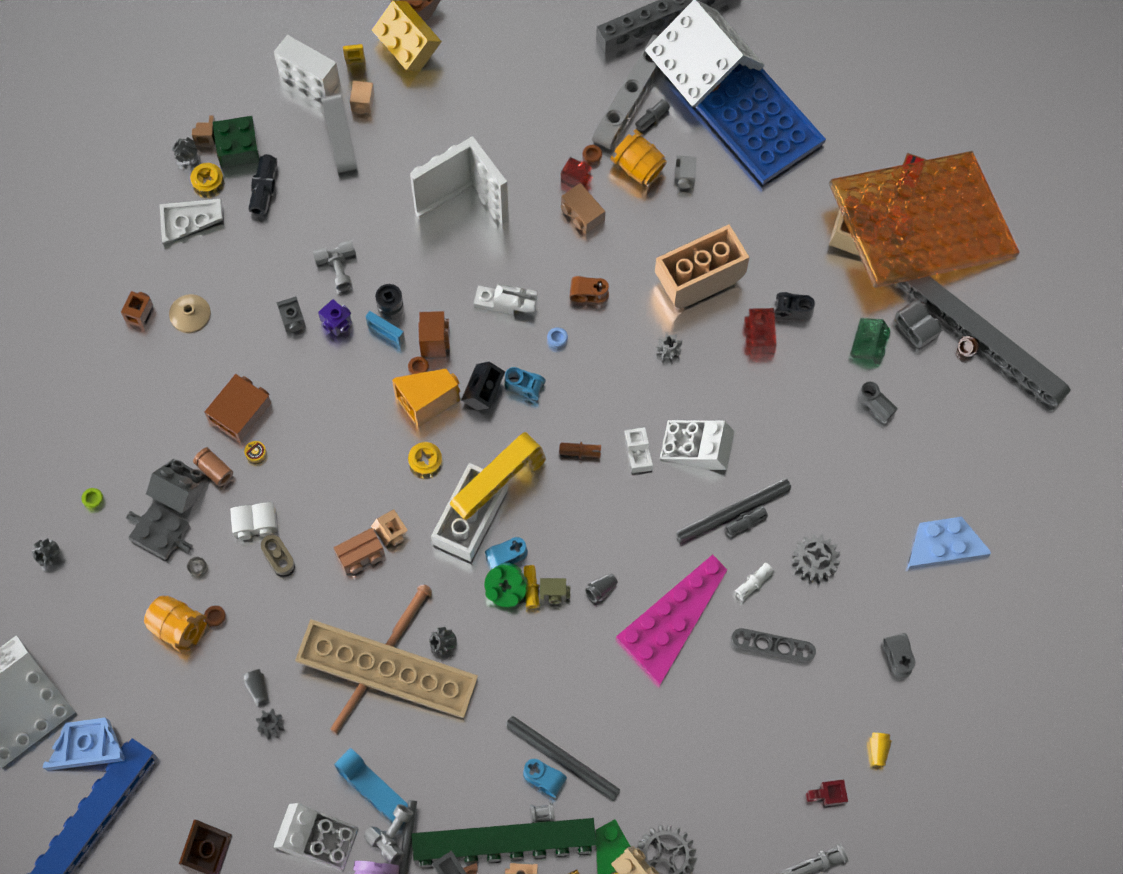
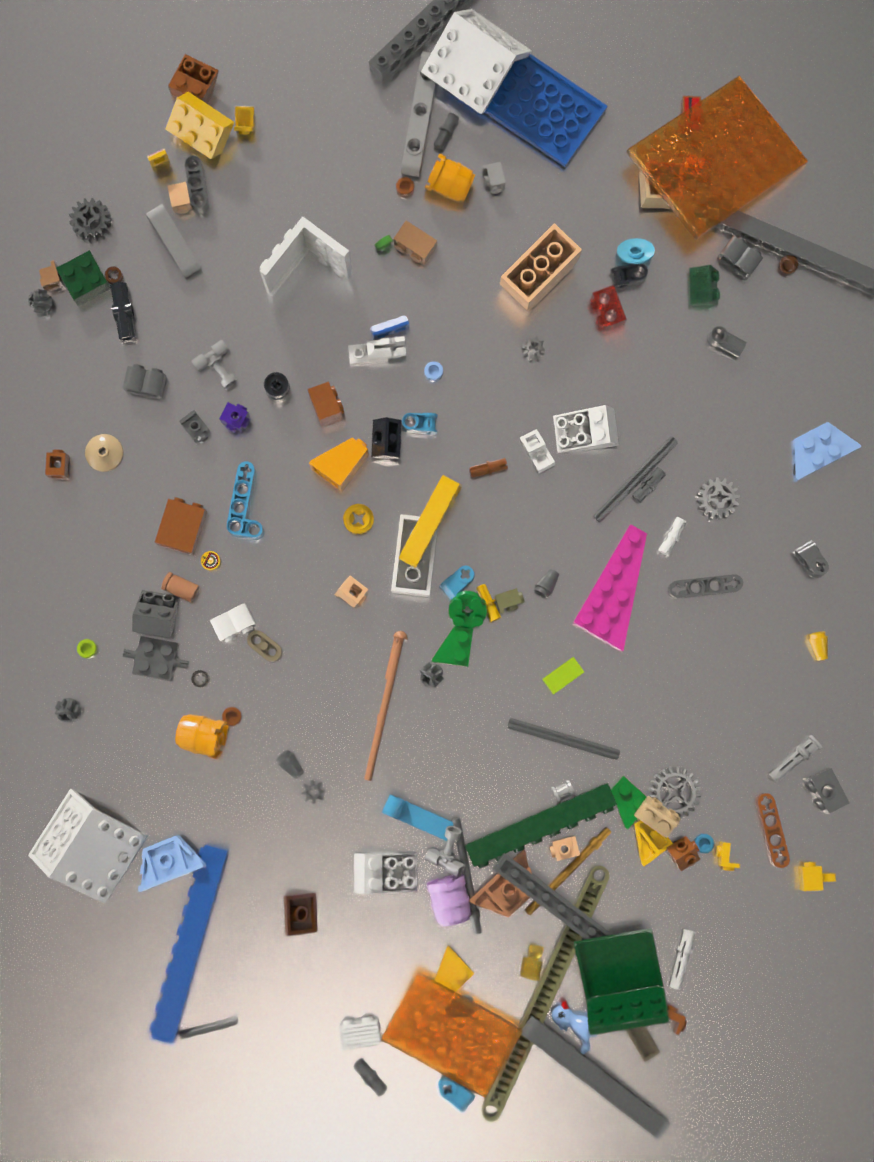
camera: 20 degrees left, 15 degrees up
white wing [159,199,223,245] -> none
yellow gear [190,163,223,193] -> none
white brick [274,34,340,98] -> none
tan plate [295,619,478,719] -> none
nougat brick [333,528,385,574] -> none
dark azure tile [365,311,405,345] -> none
dark orange tile [408,357,429,375] -> none
dark azure piece [523,759,567,798] -> none
clear red brick [561,157,593,188] -> none
dark orange piece [569,276,609,304] -> none
dark red plate [806,779,848,806] -> none
none -> dark grey gear [69,198,111,240]
none -> reddish brown bush [105,266,123,285]
none -> dark grey brick [123,364,167,399]
none -> dark grey beam [185,155,209,214]
none -> dark azure beam [227,461,264,540]
none -> yellow bracket [234,106,255,134]
none -> blue slope [370,316,409,340]
none -> bright green tile [374,235,393,251]
none -> green wing [432,626,473,667]
none -> lime tile [542,657,584,695]
none -> medium azure dish [617,238,655,264]

